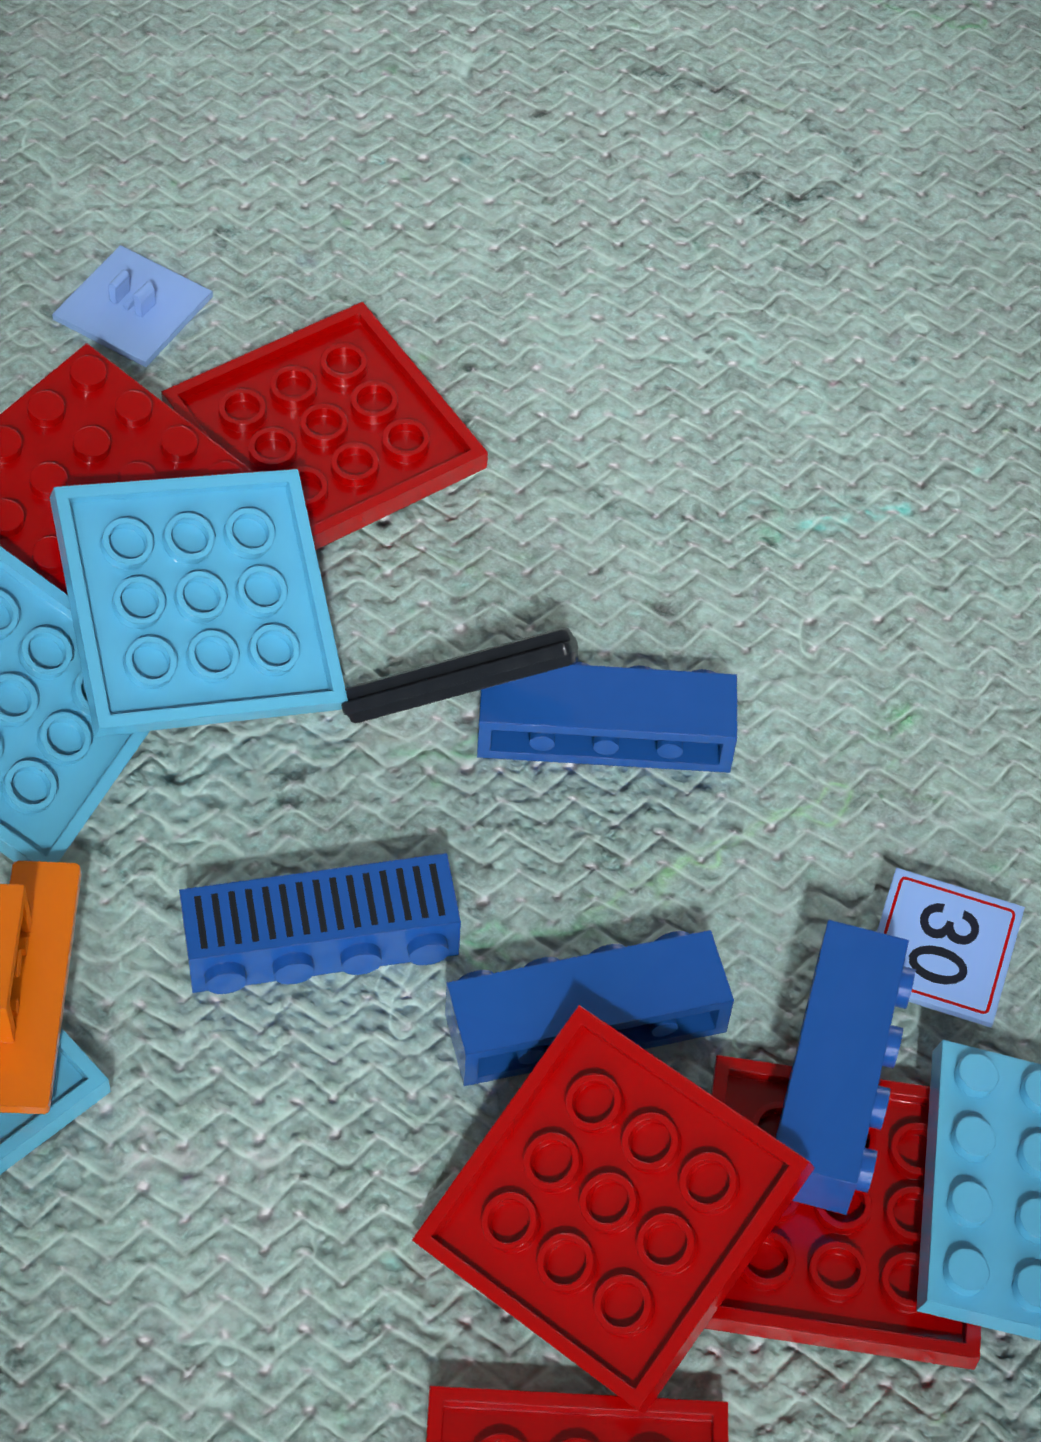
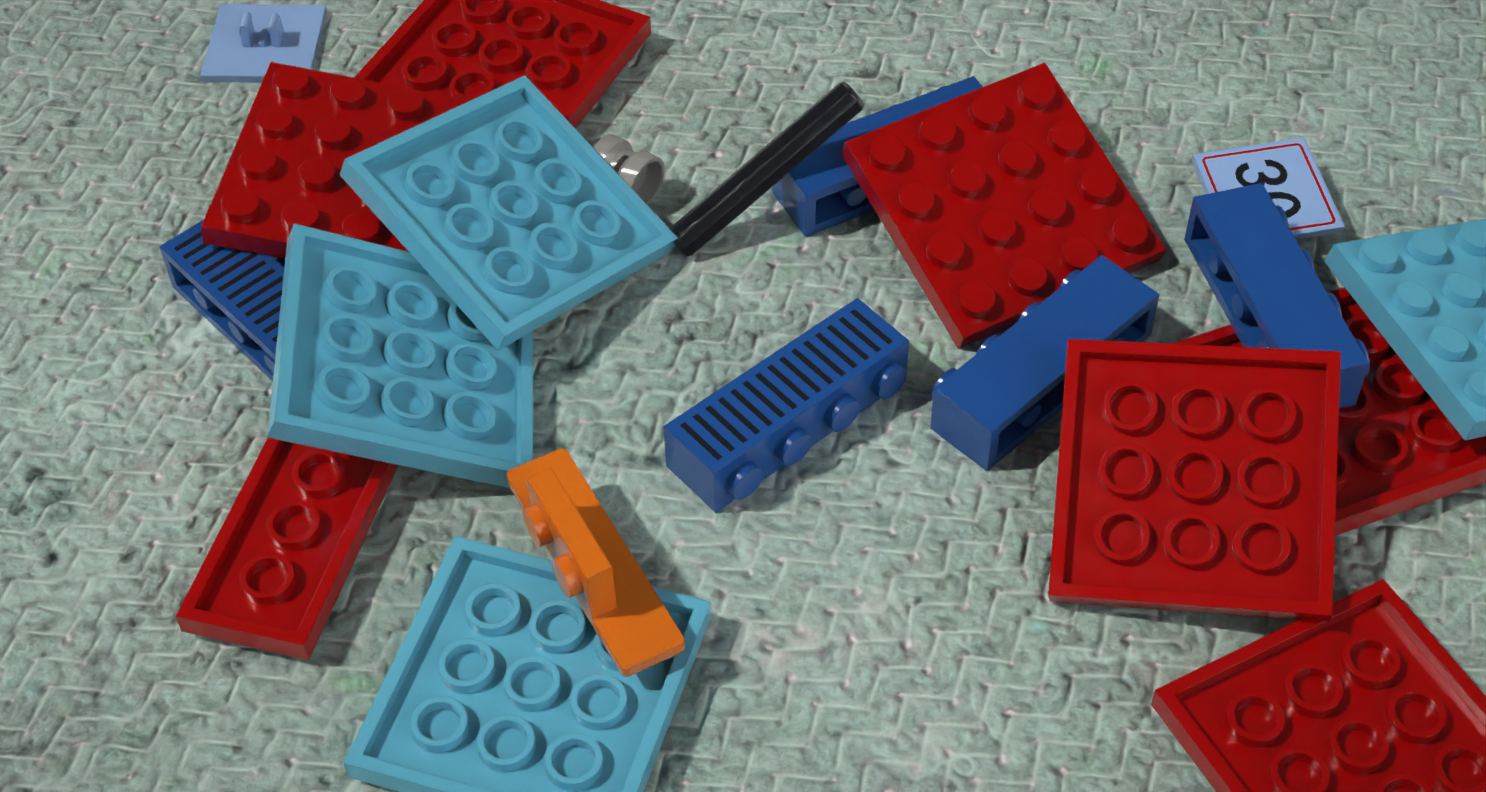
camera: 25 degrees left, 5 degrees down
none -> light grey wheel [593,134,665,205]
none -> red plate [841,63,1167,349]

